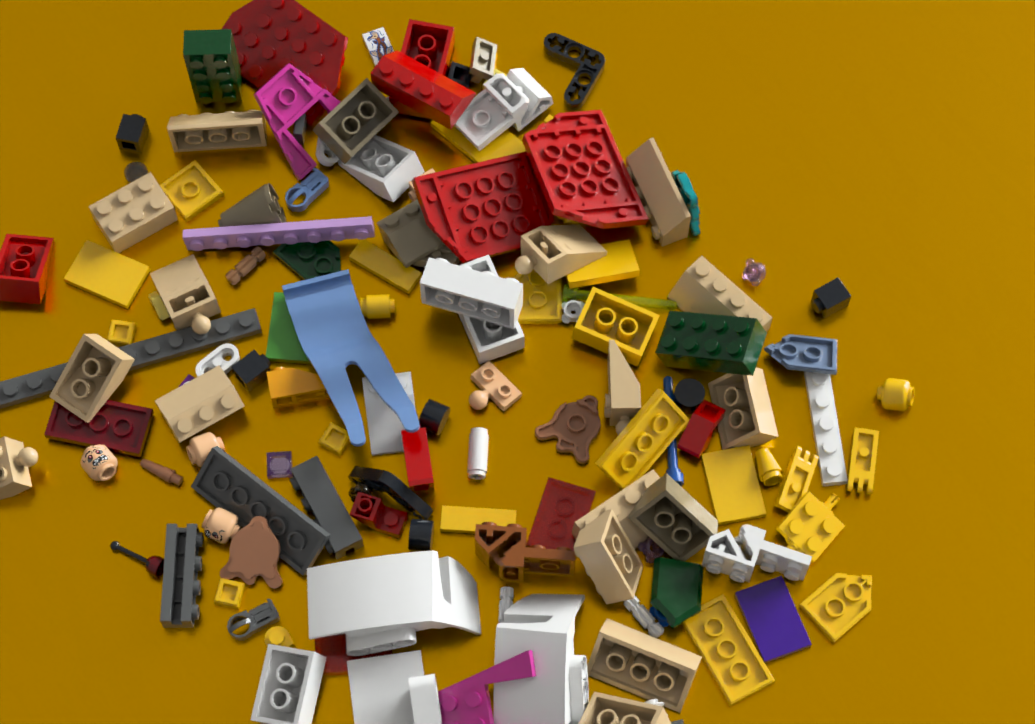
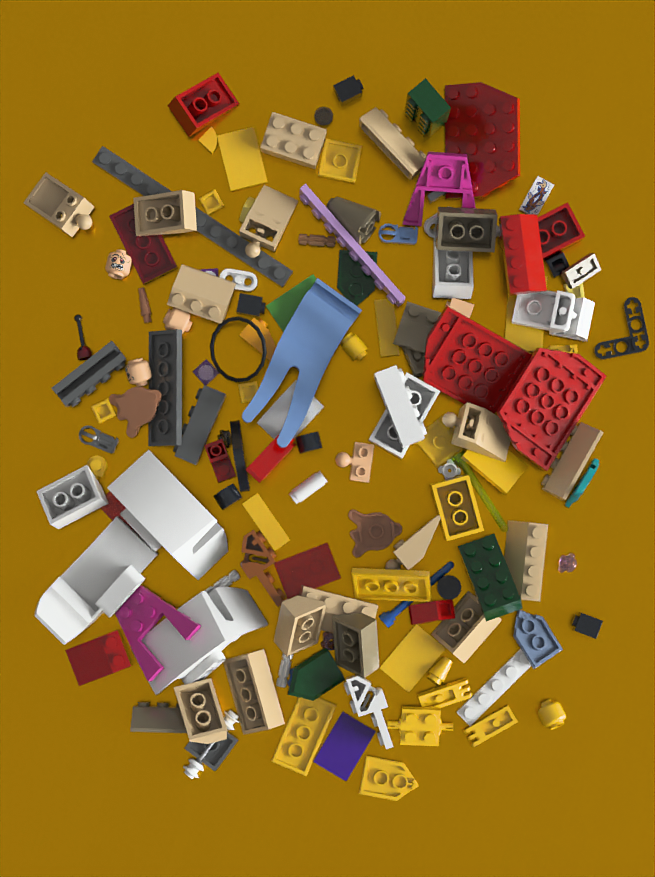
camera: 50 degrees right, 20 degrees up
none -> yellow tile [198,126,217,154]
none -> black piece [210,317,267,382]

